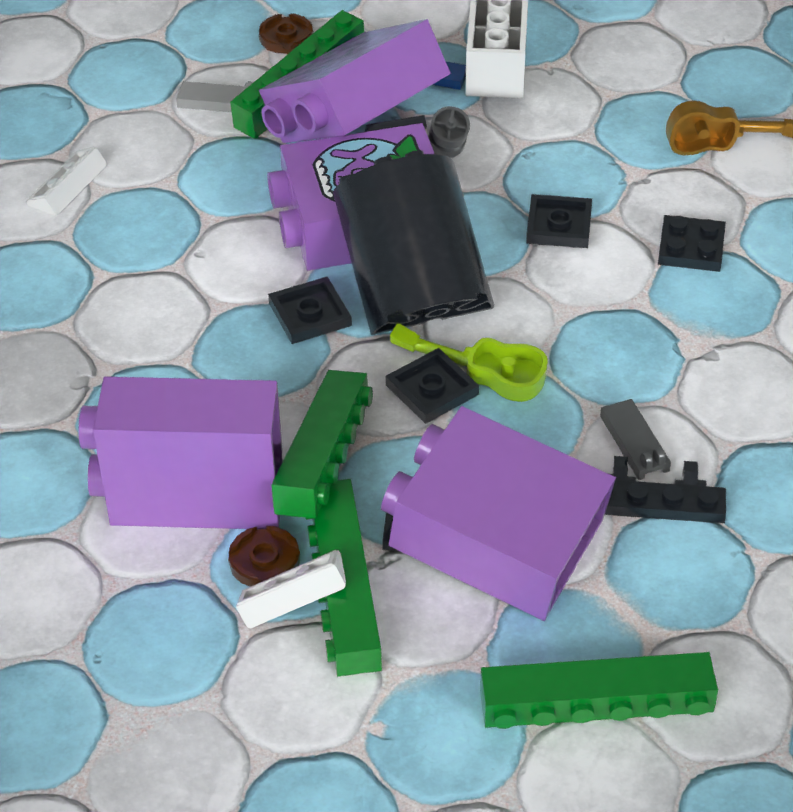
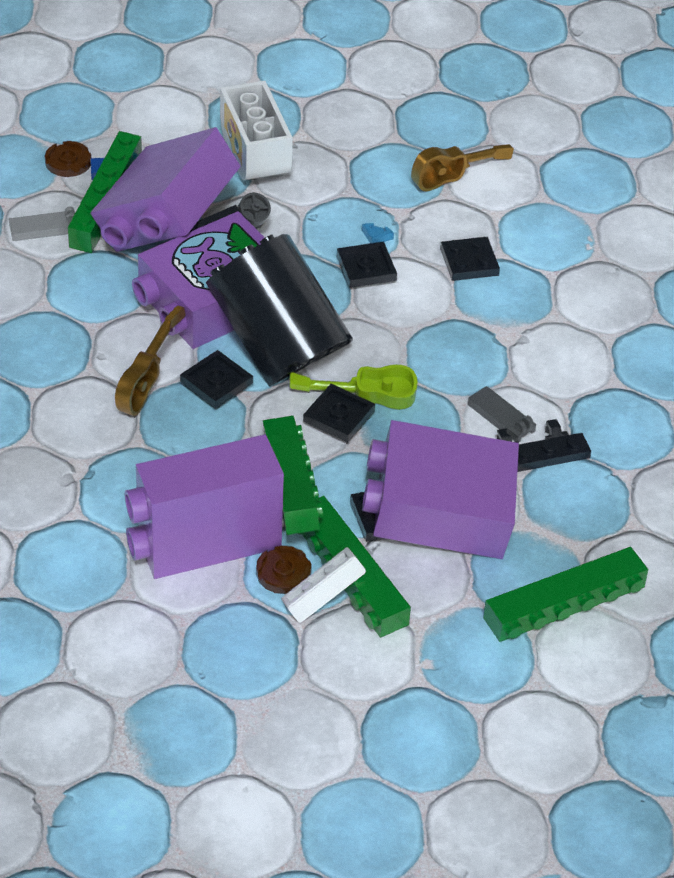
camera: 25 degrees left, 0 degrees up
none -> pearl gold piece [115,305,186,416]
none -> dark azure tile [362,223,394,243]

